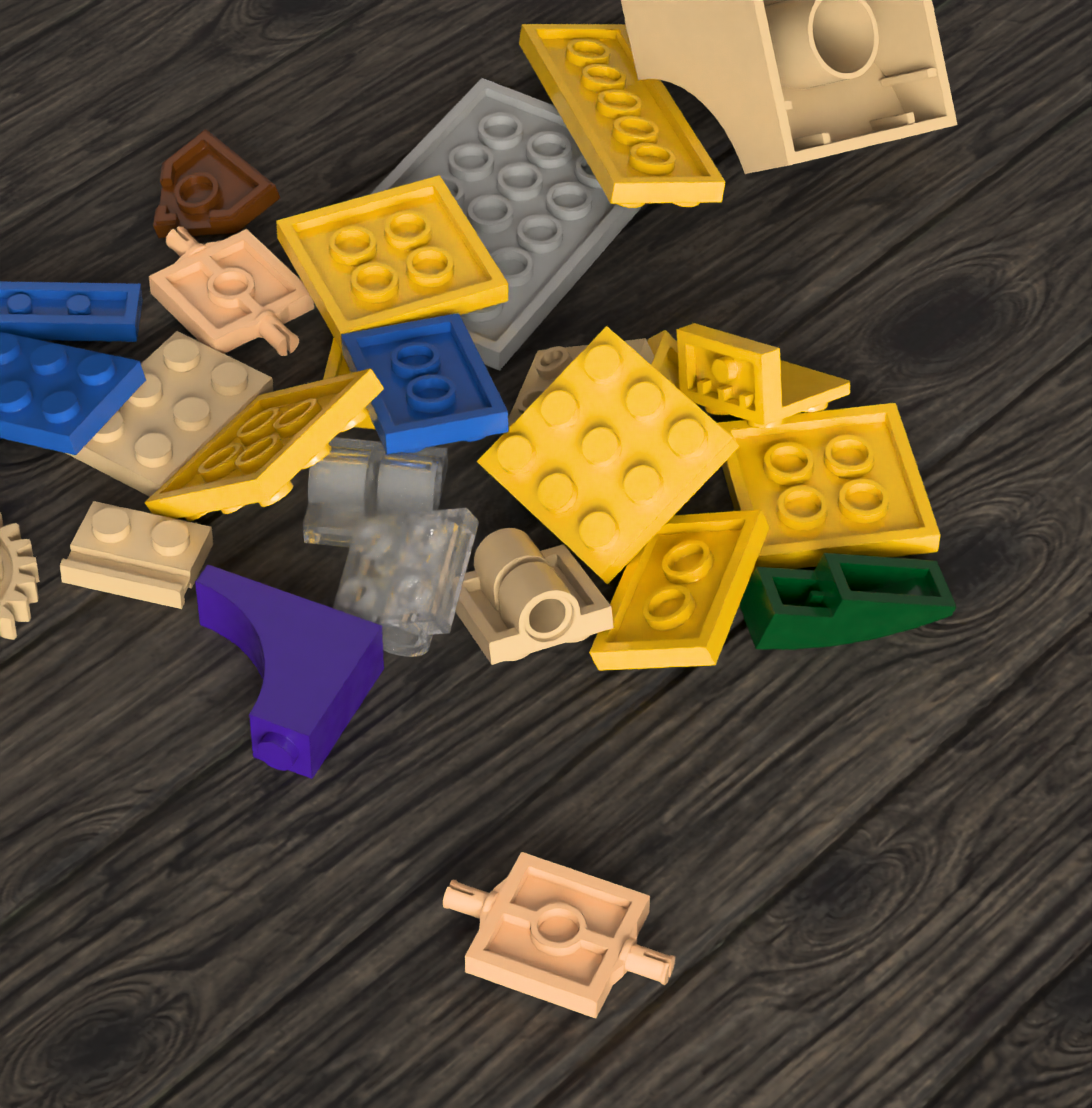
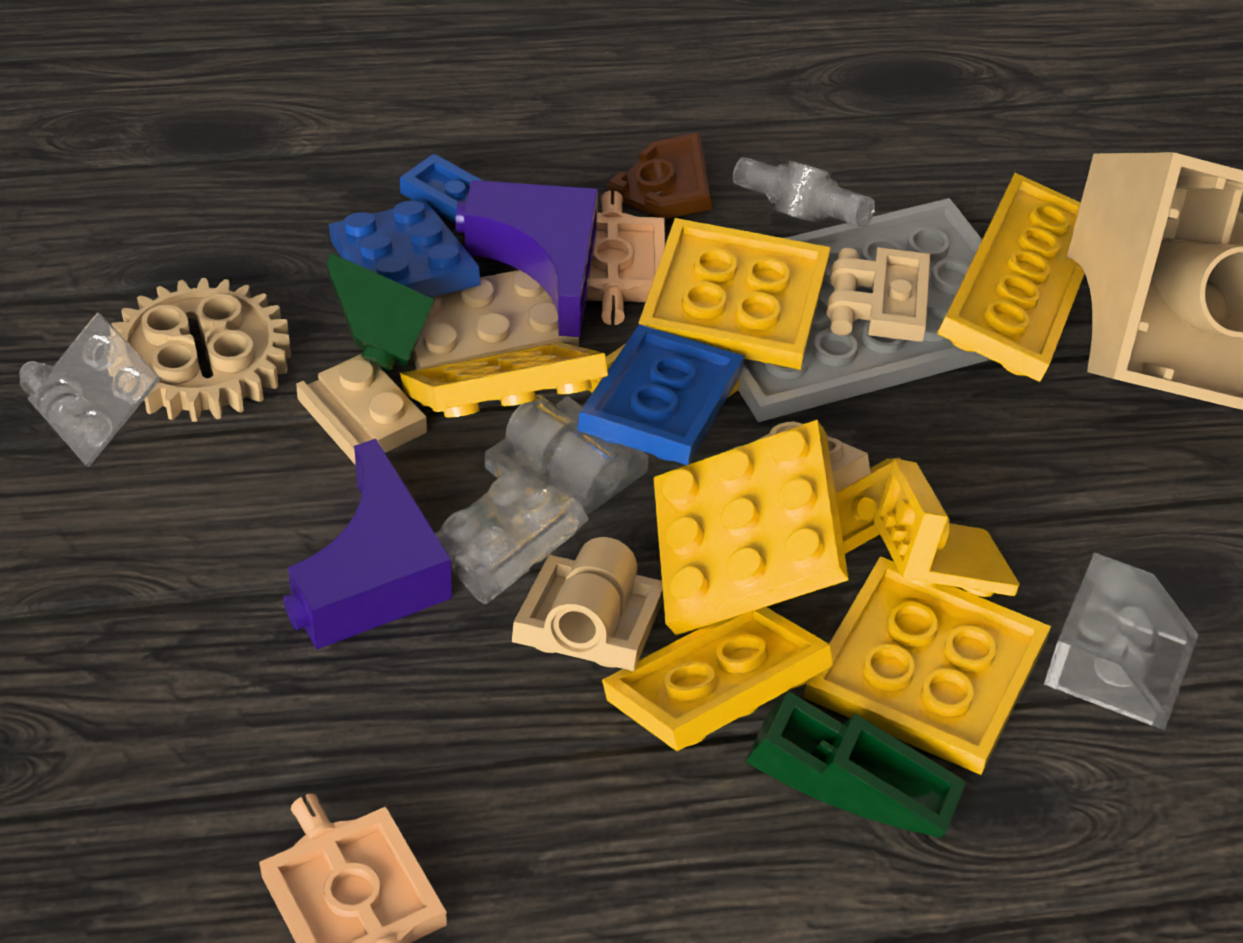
camera: 35 degrees right, 0 degrees up
none -> dark green slope [326,253,435,370]
none -> dark purple arch [456,180,598,337]
none -> clear pin [733,157,875,227]
none -> tan plate [827,247,930,342]
none -> clear slope [1044,552,1199,730]

